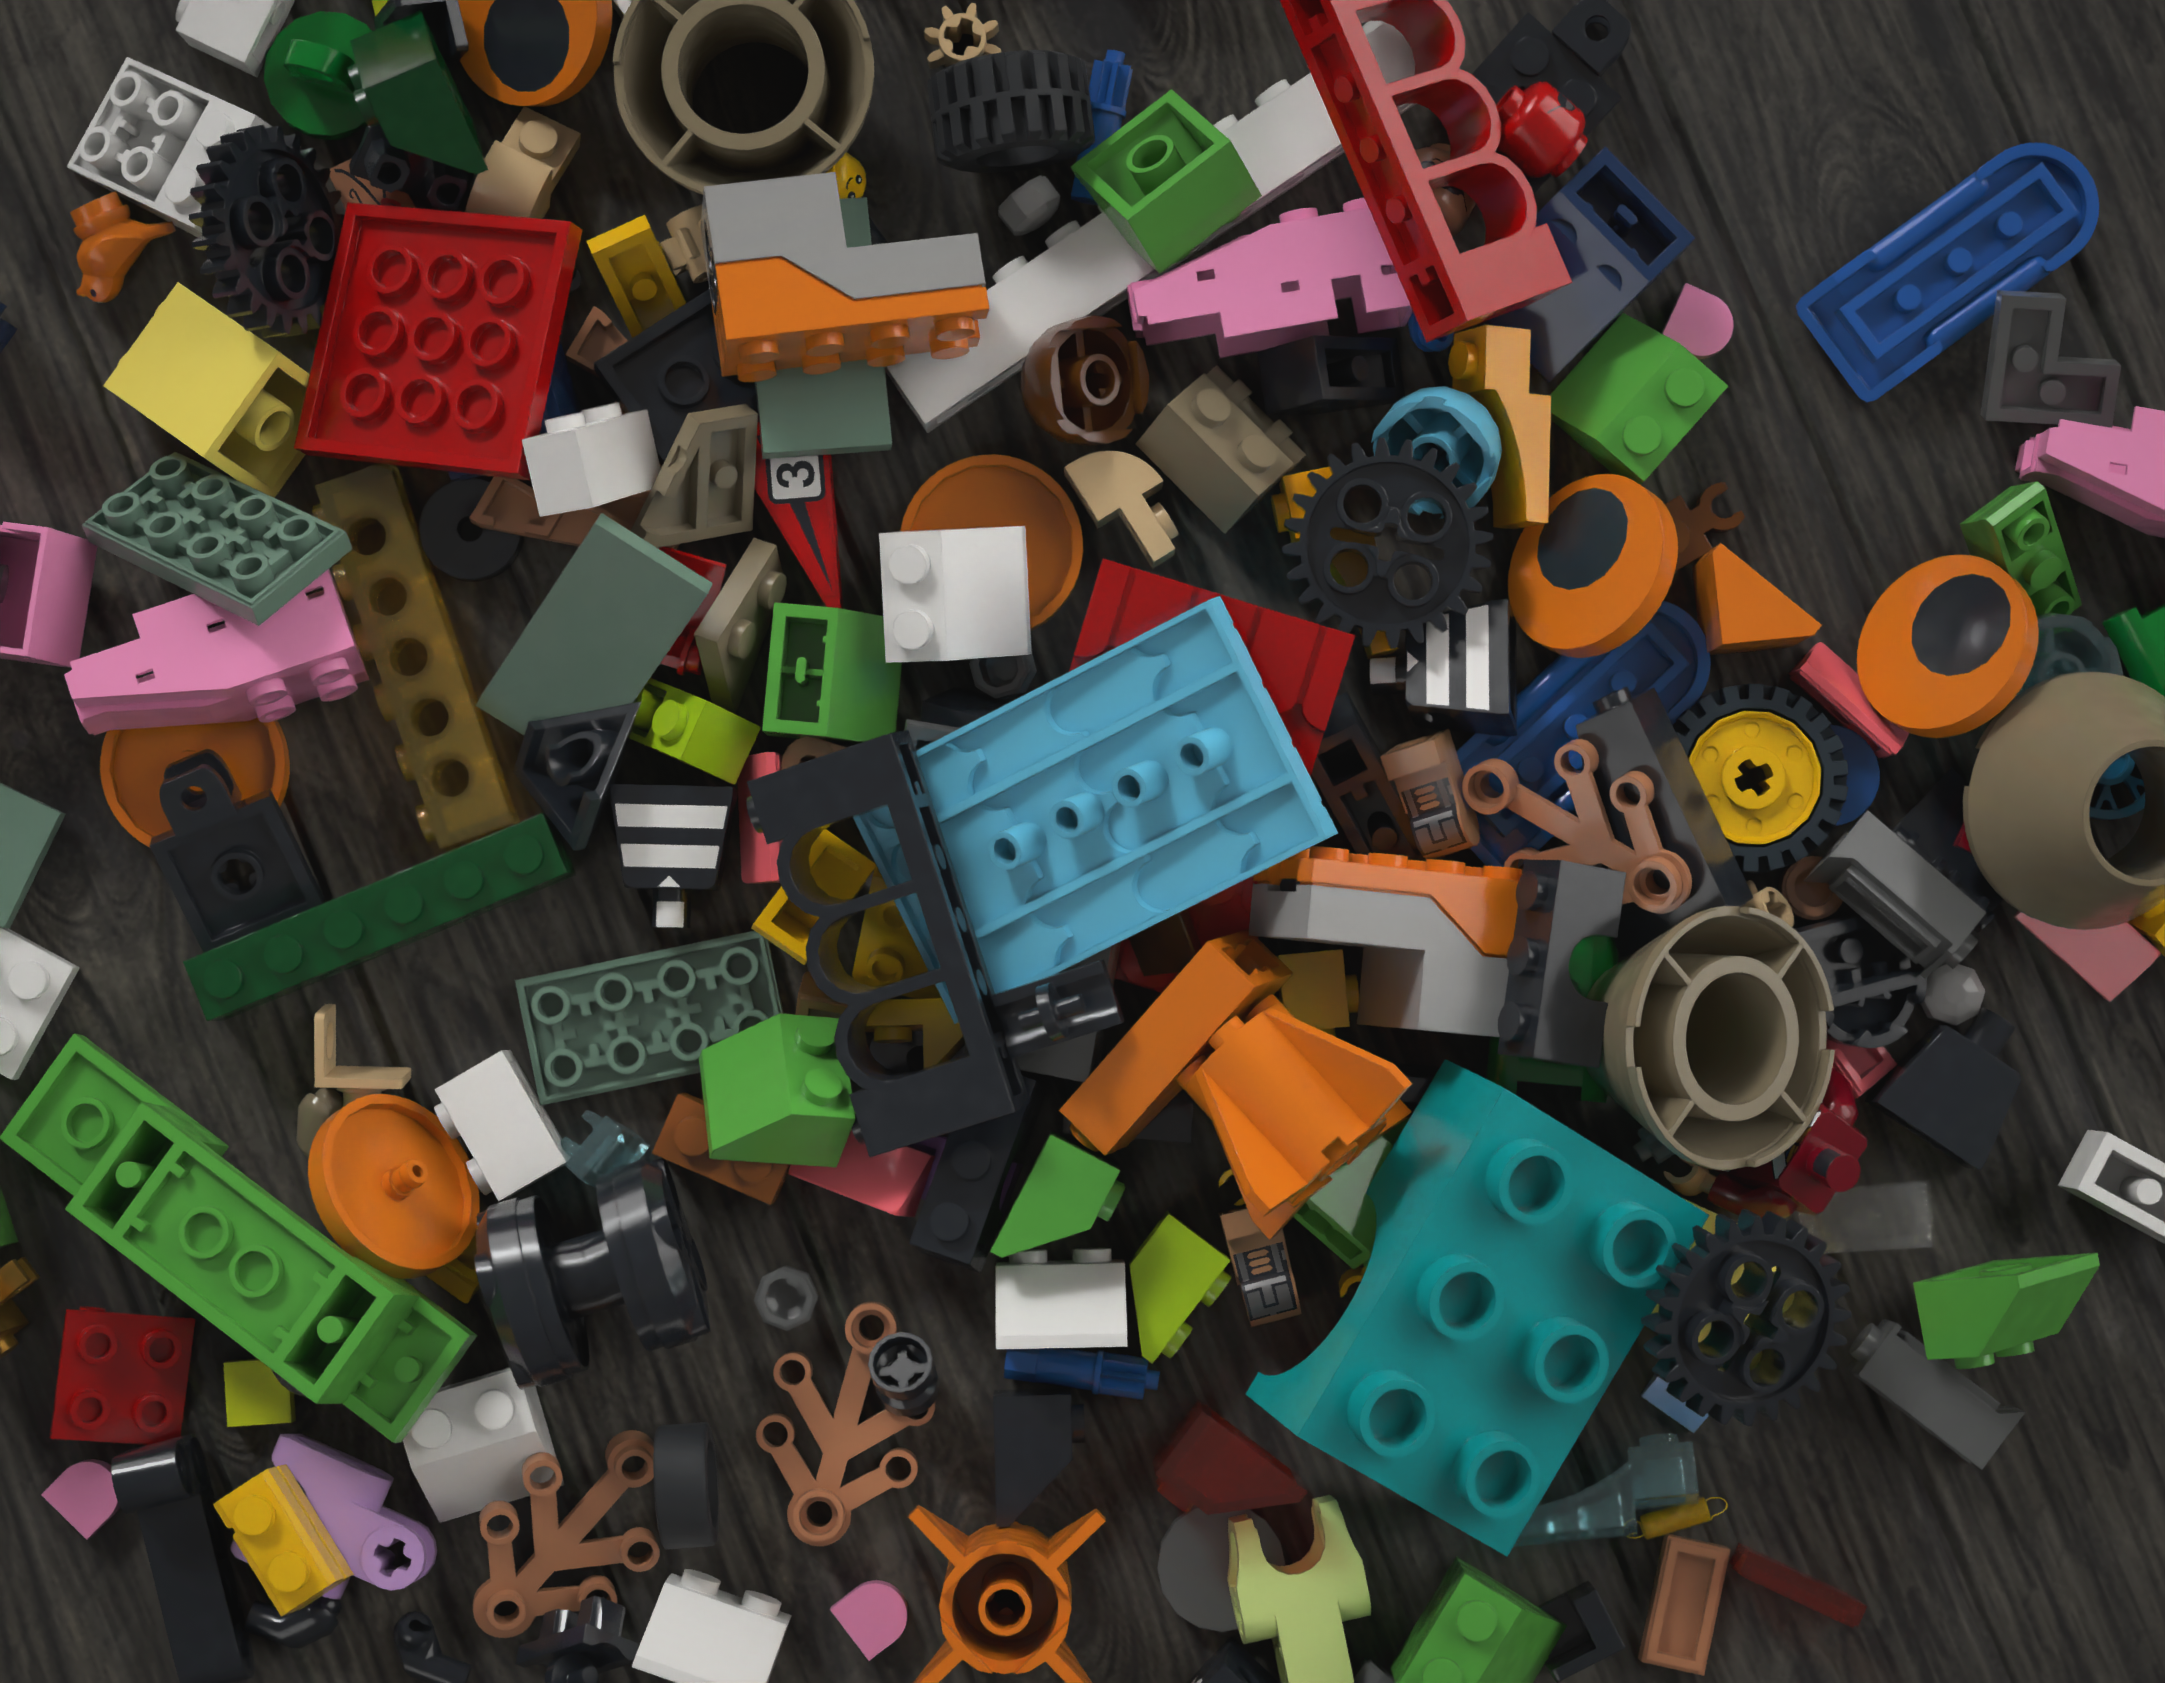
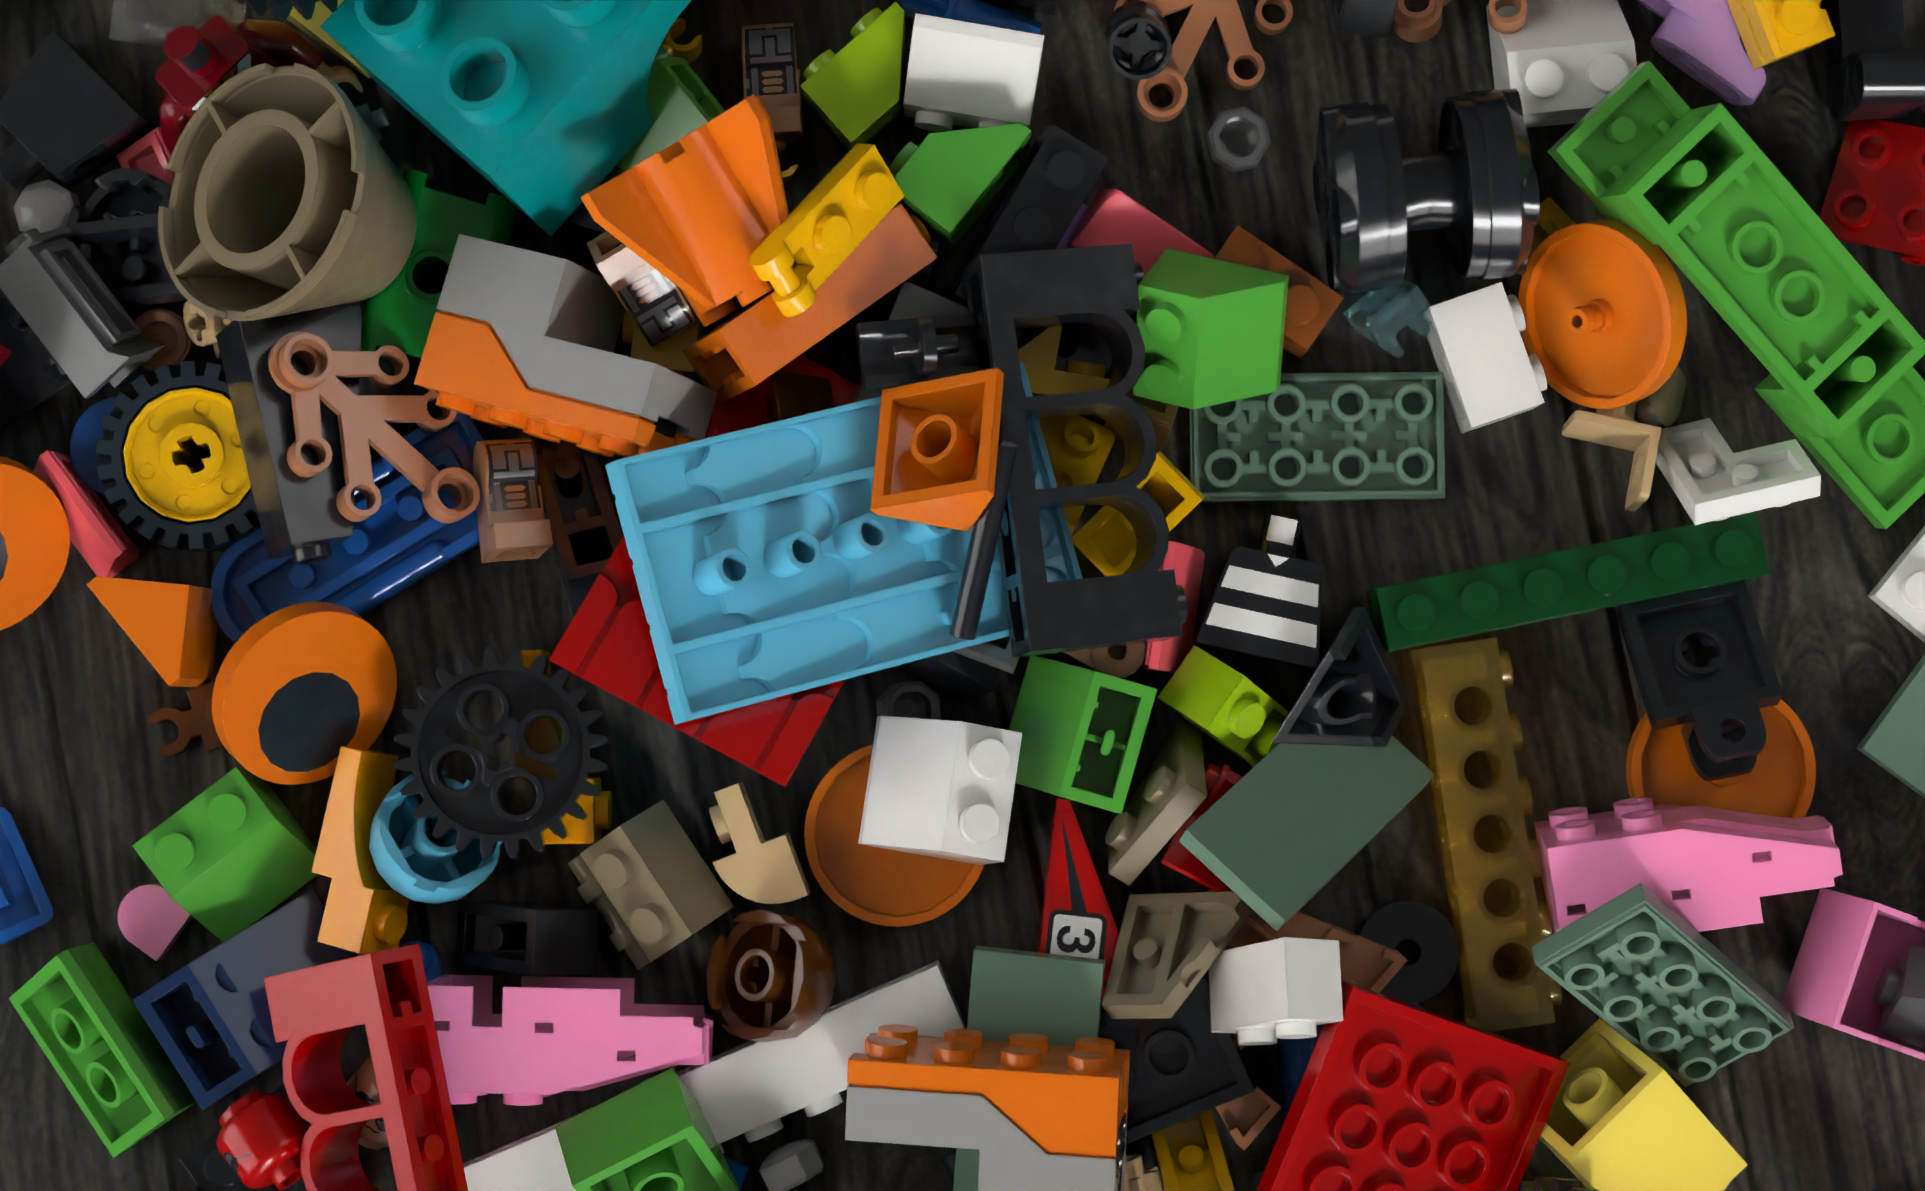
camera: 165 degrees left, 0 degrees up
neon yellow tile [223,1359,296,1427] -> none
black torso [1370,599,1517,737] -> none
black arch [1497,859,1626,1068] -> none
none -> bright green slope [9,942,197,1158]
none -> leg [587,231,698,349]
none -> yellow plate [749,143,905,317]
none -> orange slope [870,367,1004,532]
none -> black bar [950,440,1018,640]
none -> white plate [1656,418,1821,525]

